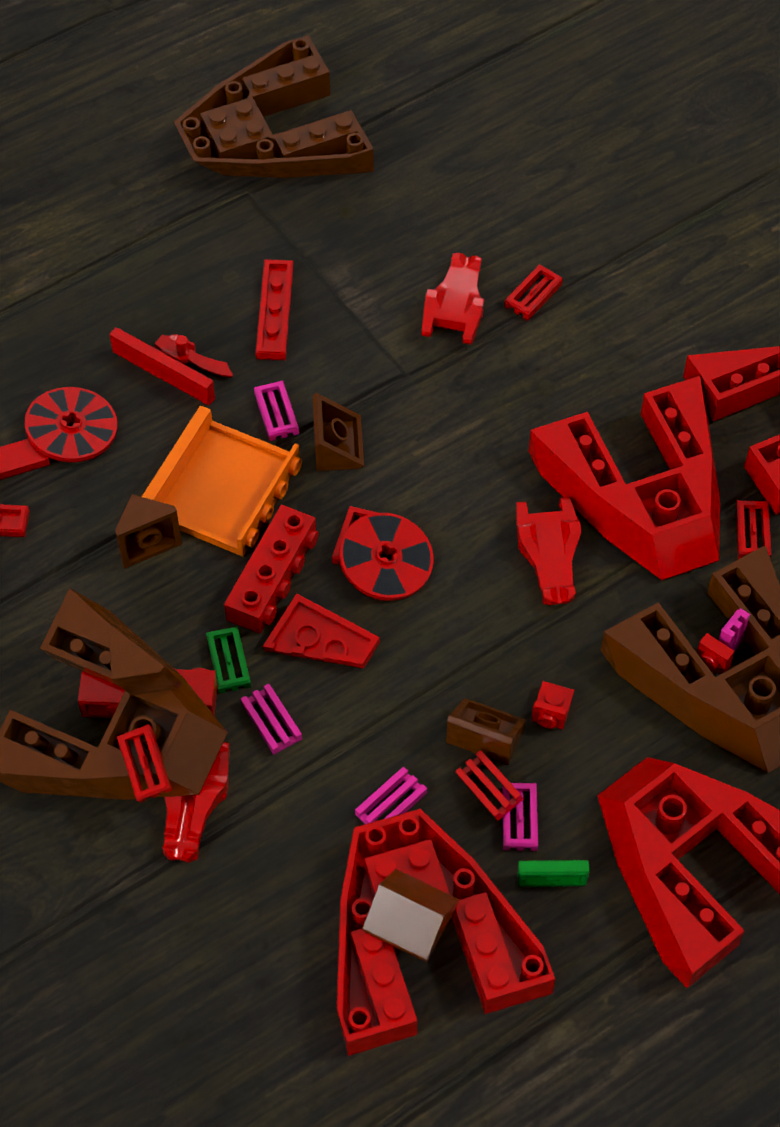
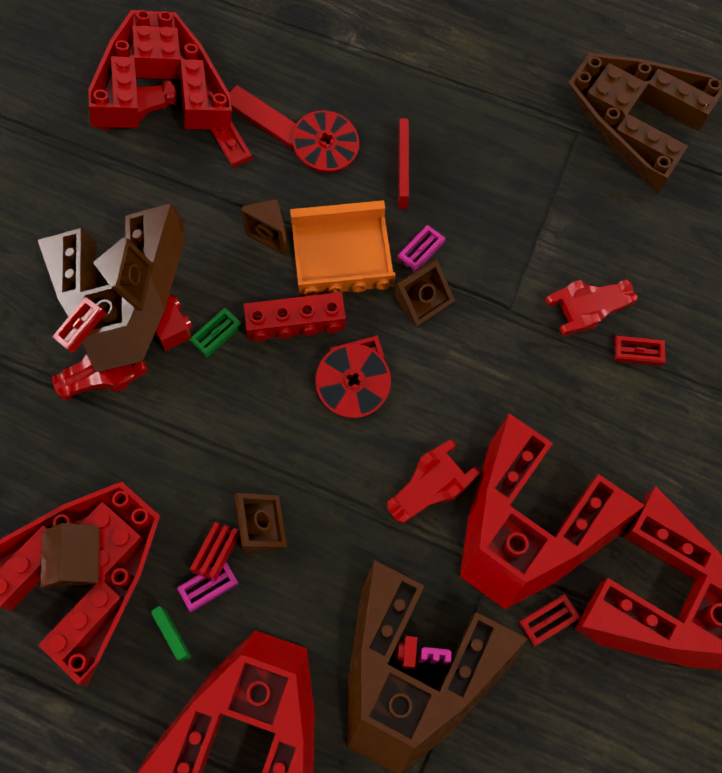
camera: 55 degrees right, 10 degrees up
red piece [154,334,233,378] -> none
dark pink tile [240,684,302,755] -> none
red tile [256,260,294,360] -> none
red wing [263,593,381,668] -> none
dark pink tile [355,766,427,824] -> none
red bracket [531,681,574,729] -> none

